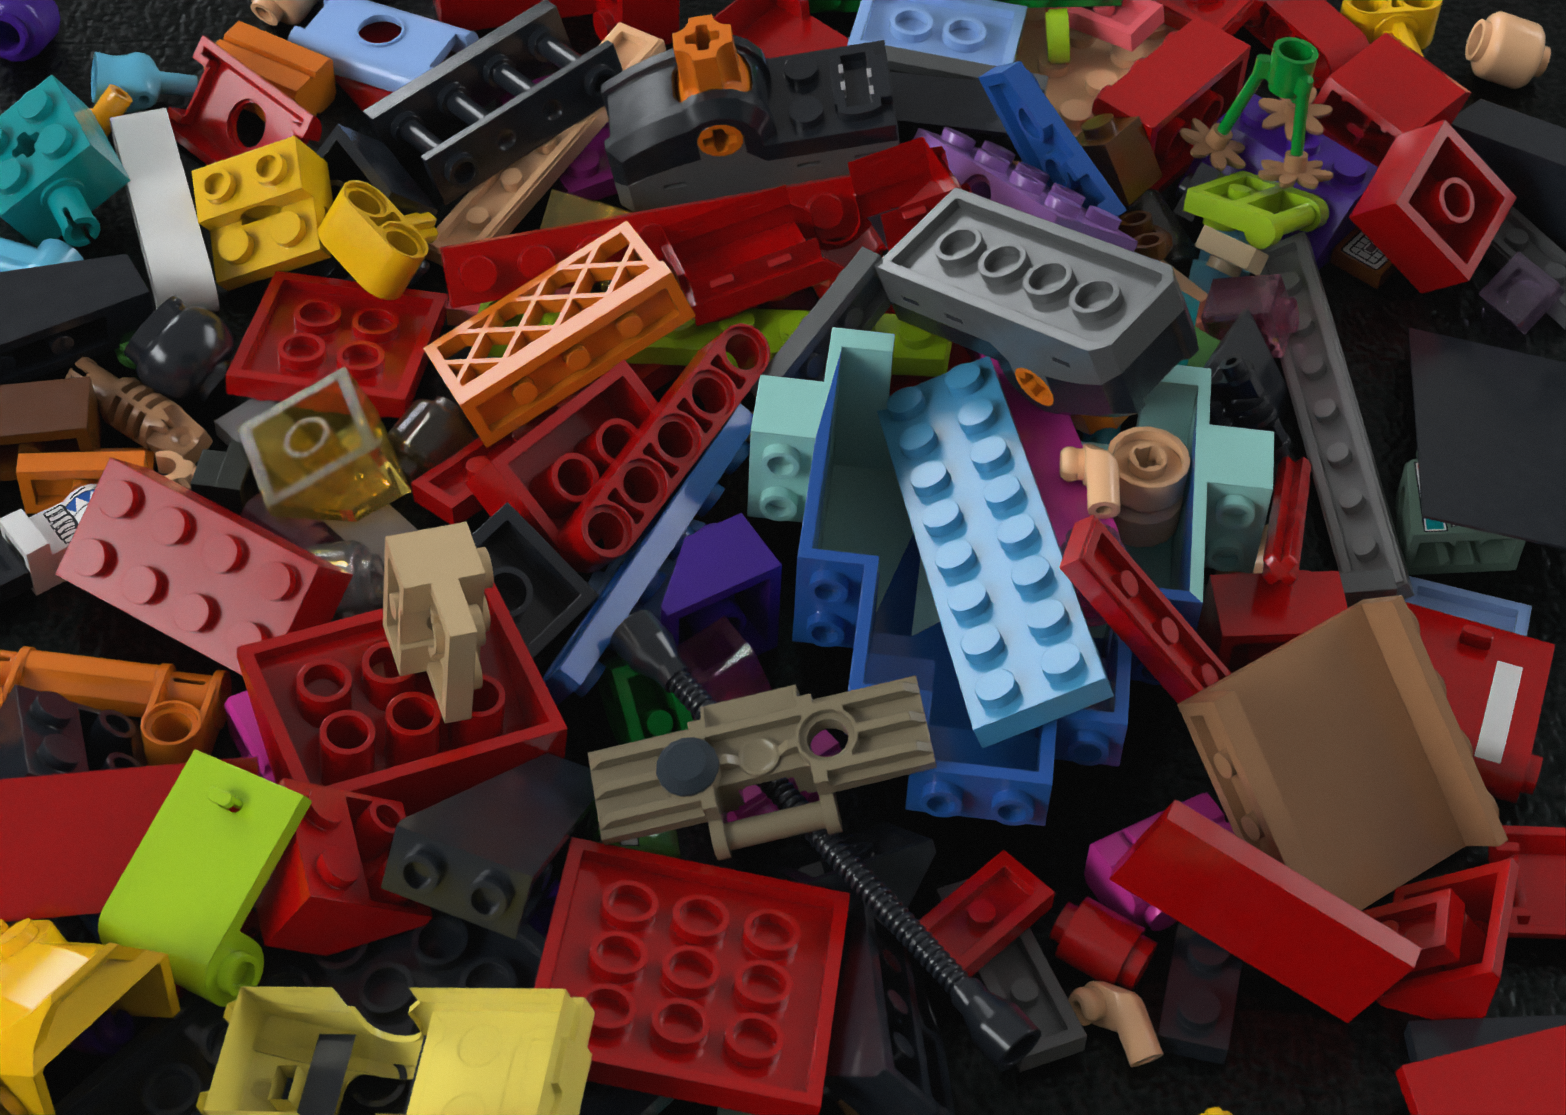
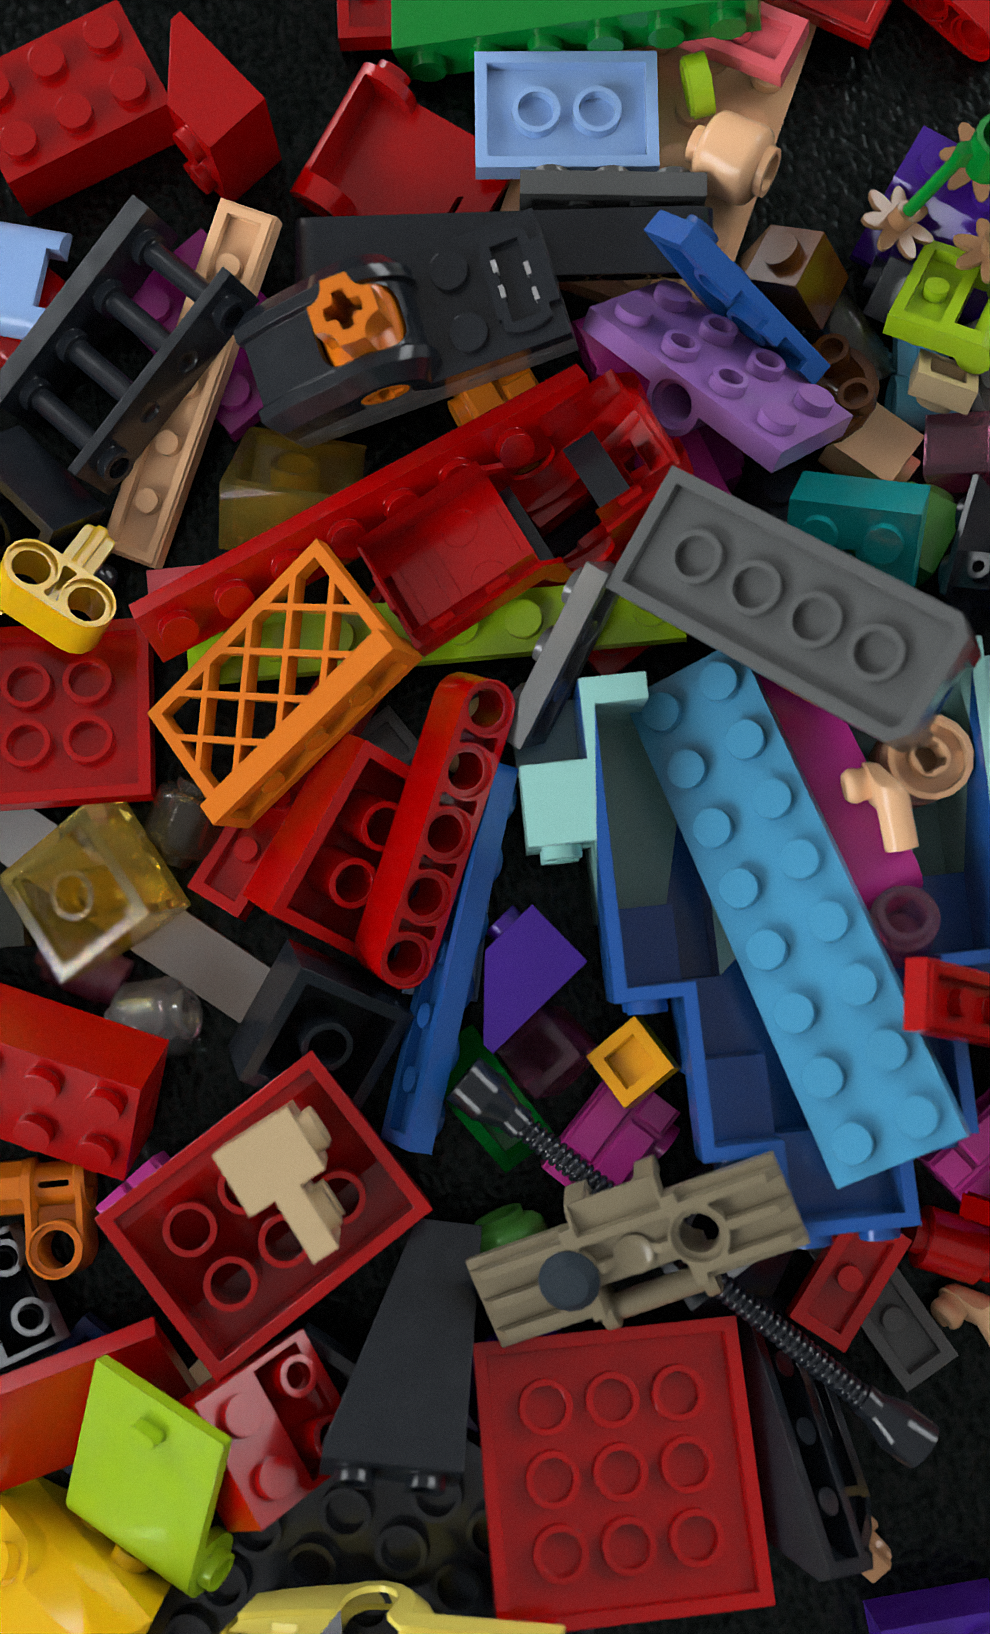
camera: 10 degrees left, 35 degrees up
red brick [1092,16,1251,211] -> none
none -> light orange plate [586,1015,681,1109]
none -> light nougat head [685,110,781,206]

